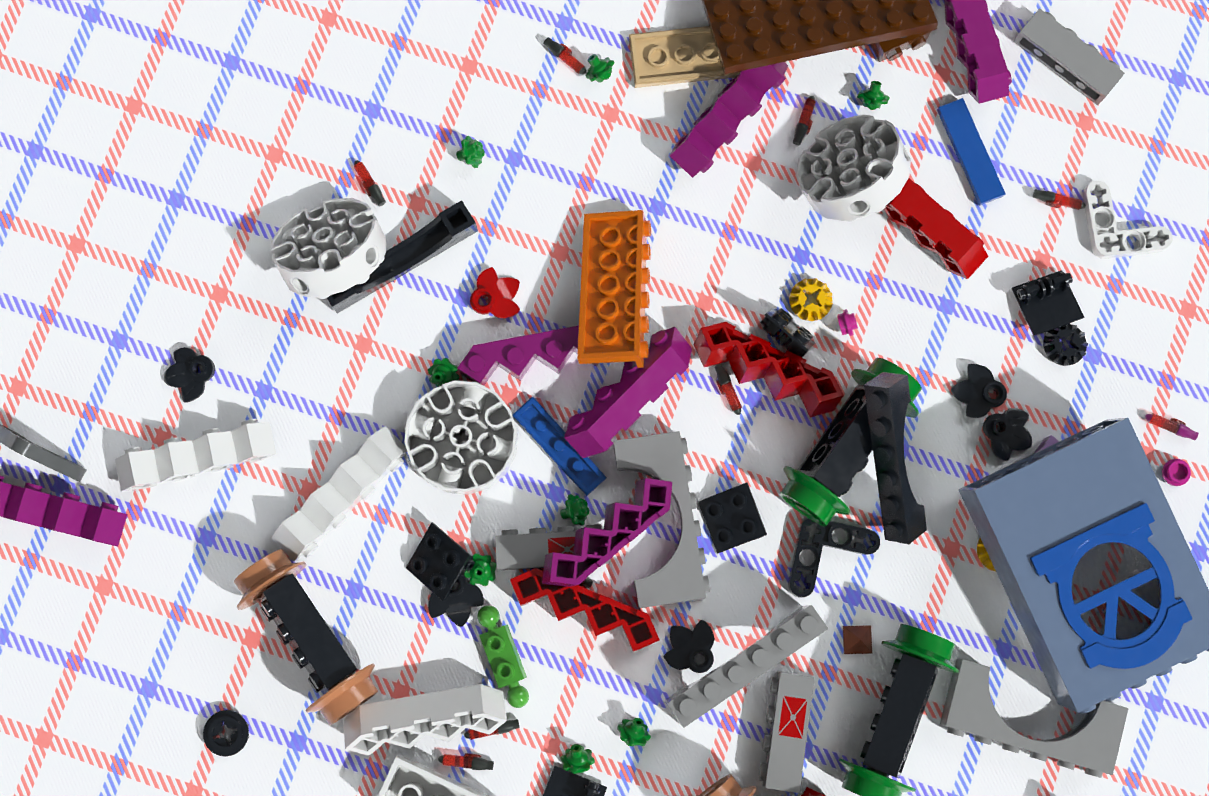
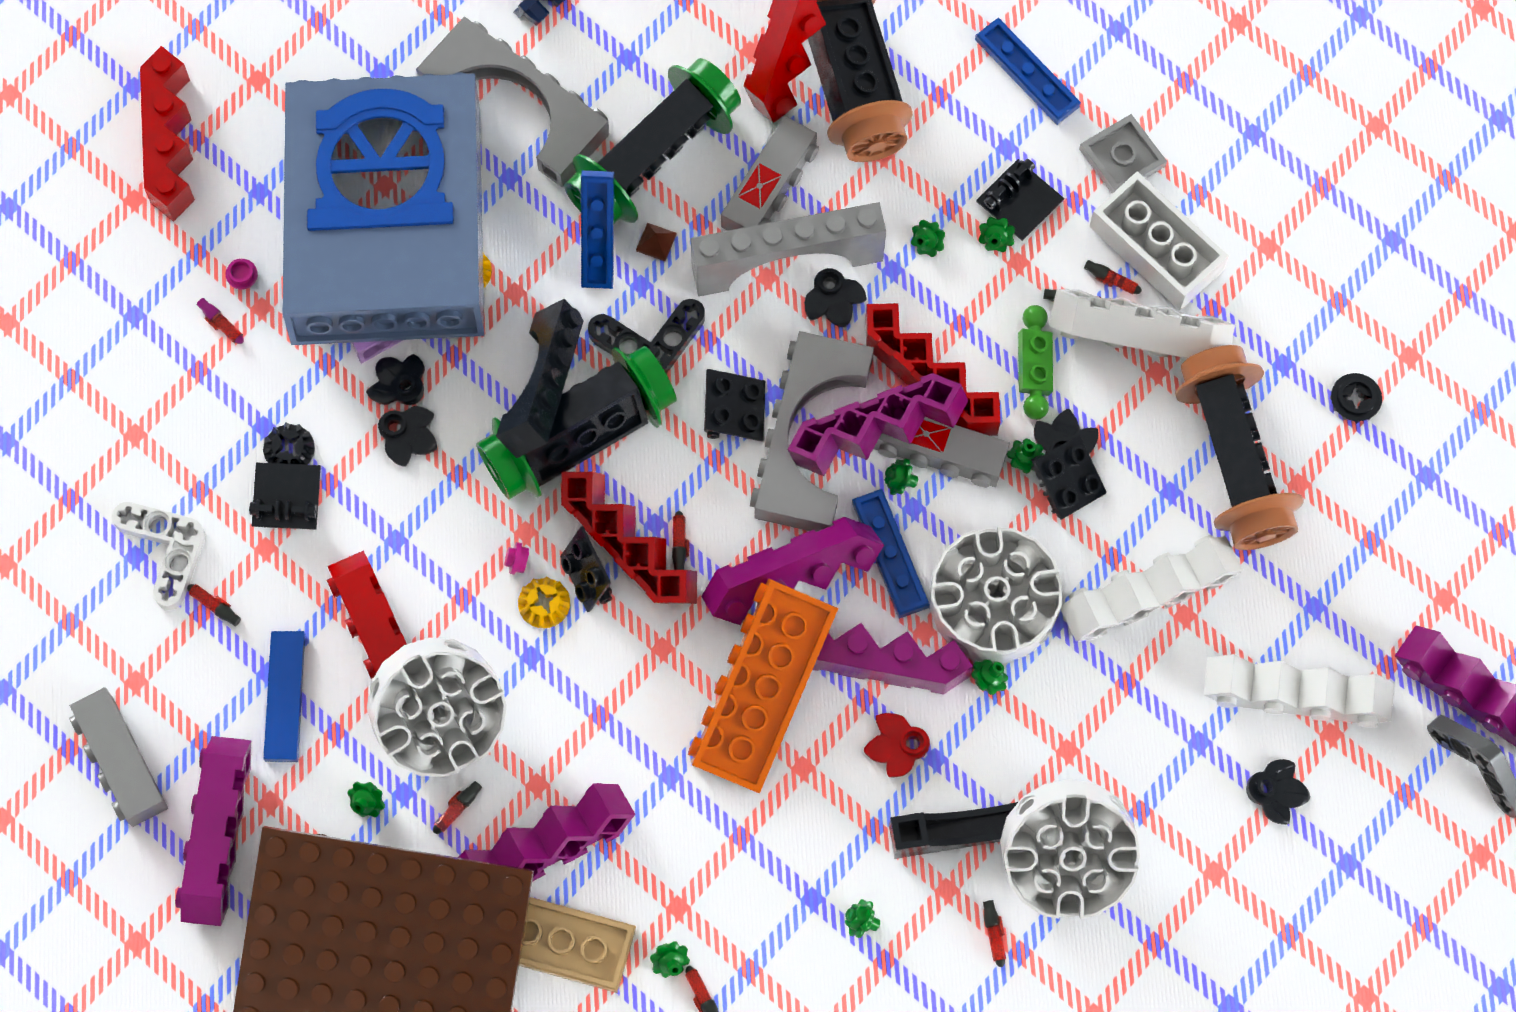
camera: 155 degrees left, 10 degrees down
none -> blue tile [581,170,614,289]

